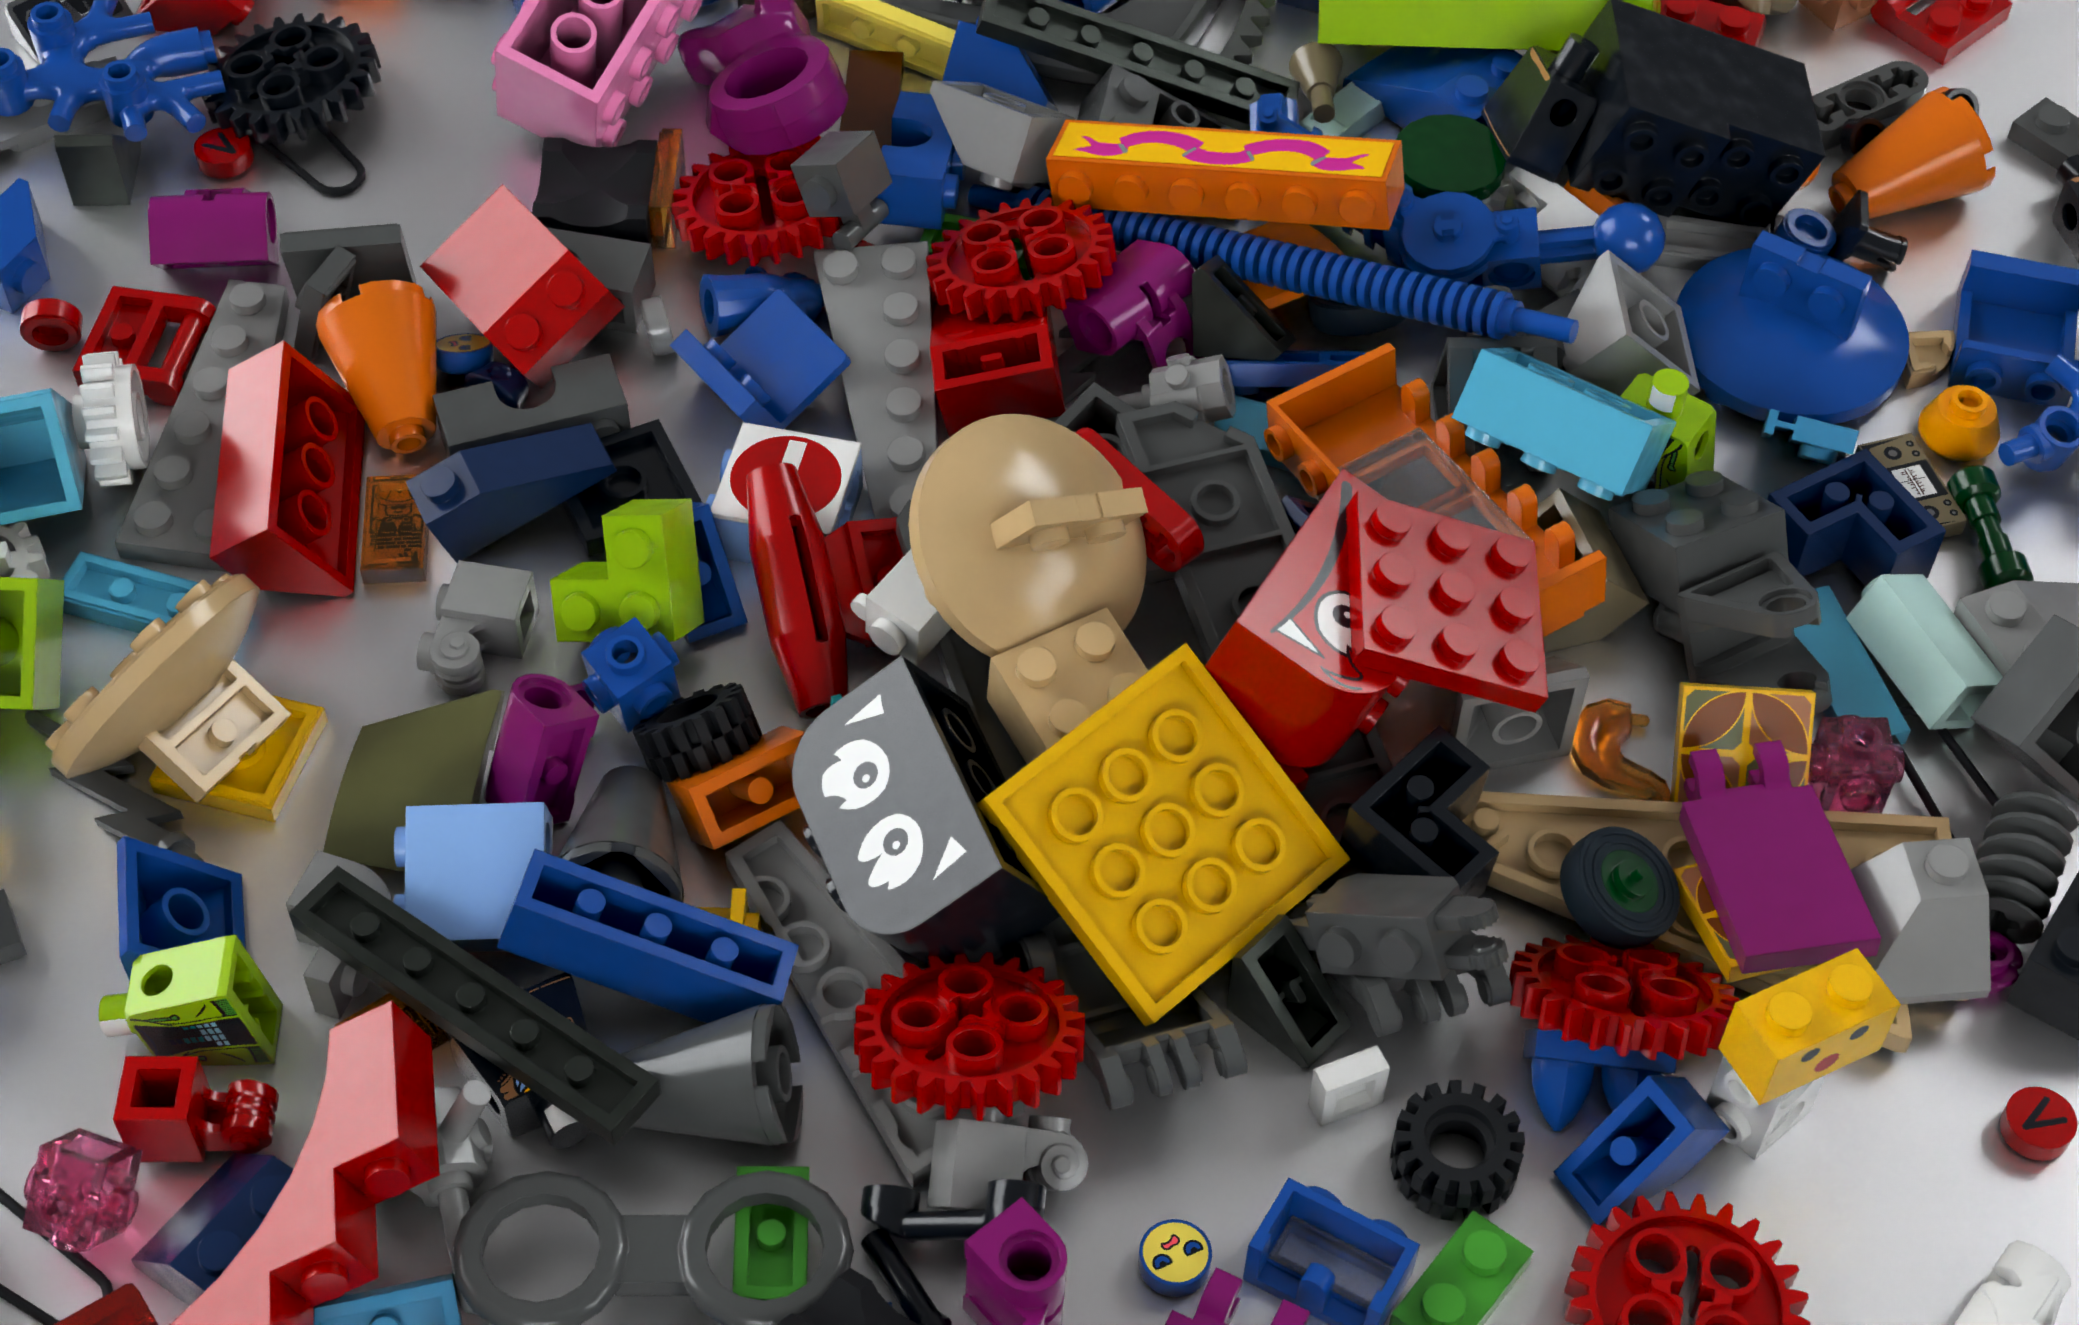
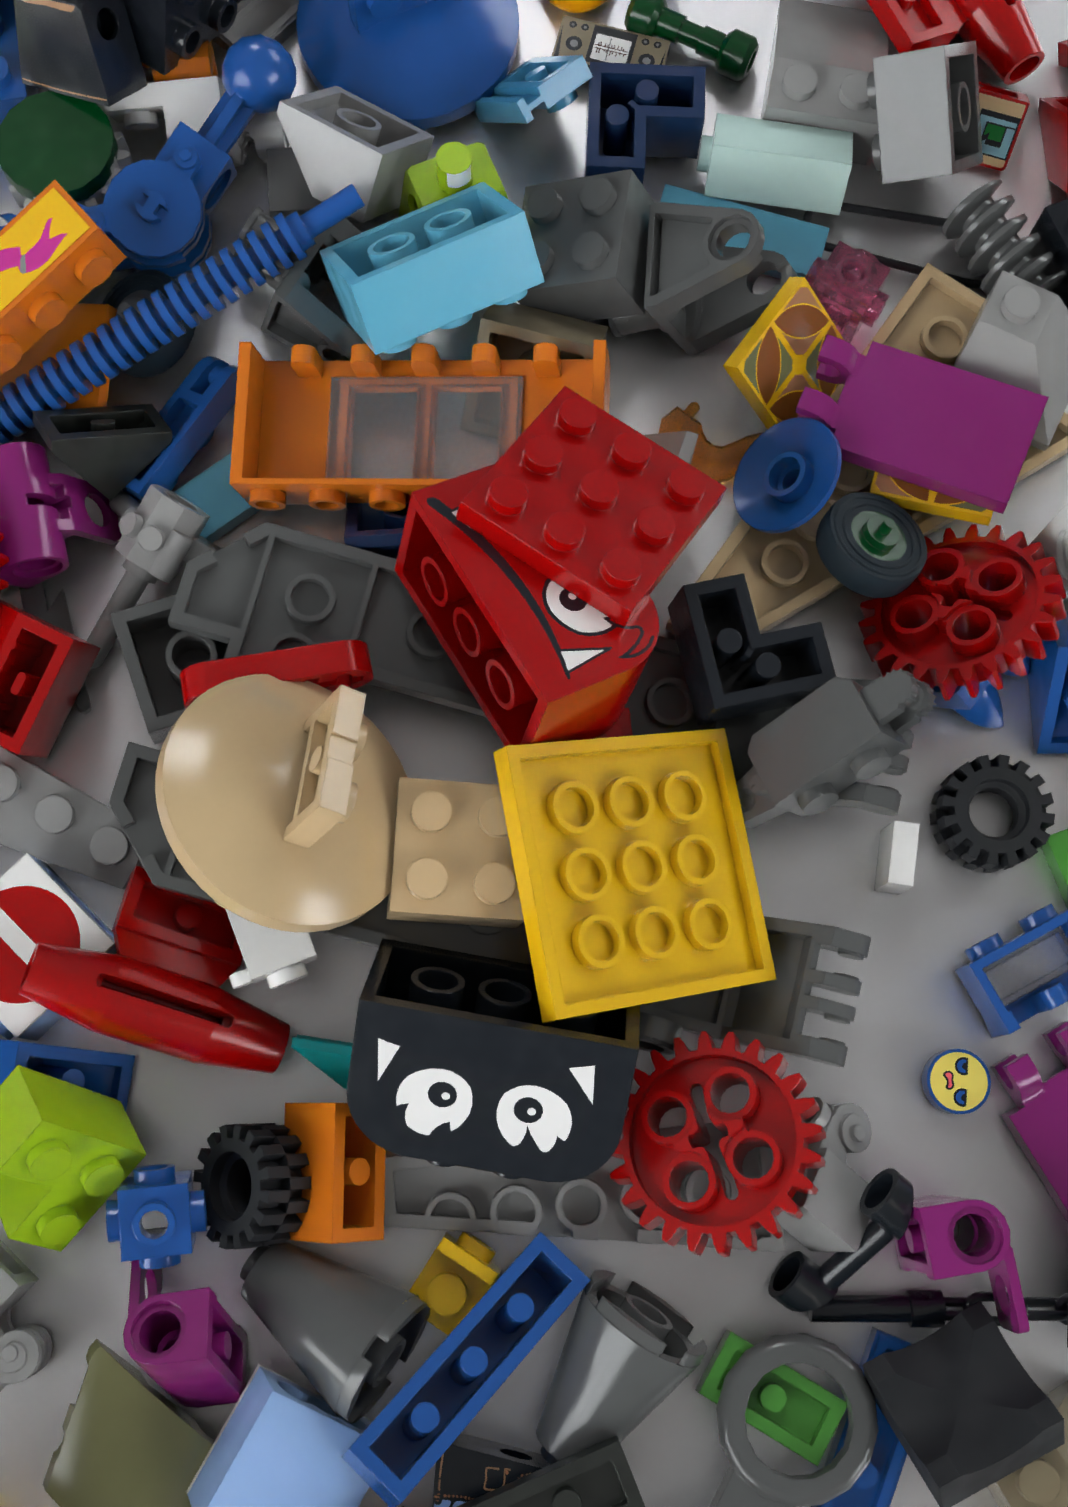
camera: 60 degrees left, 25 degrees up
pearl dark grey slope [1227,914,1353,1068] -> none
none -> blue dish [733,417,842,533]

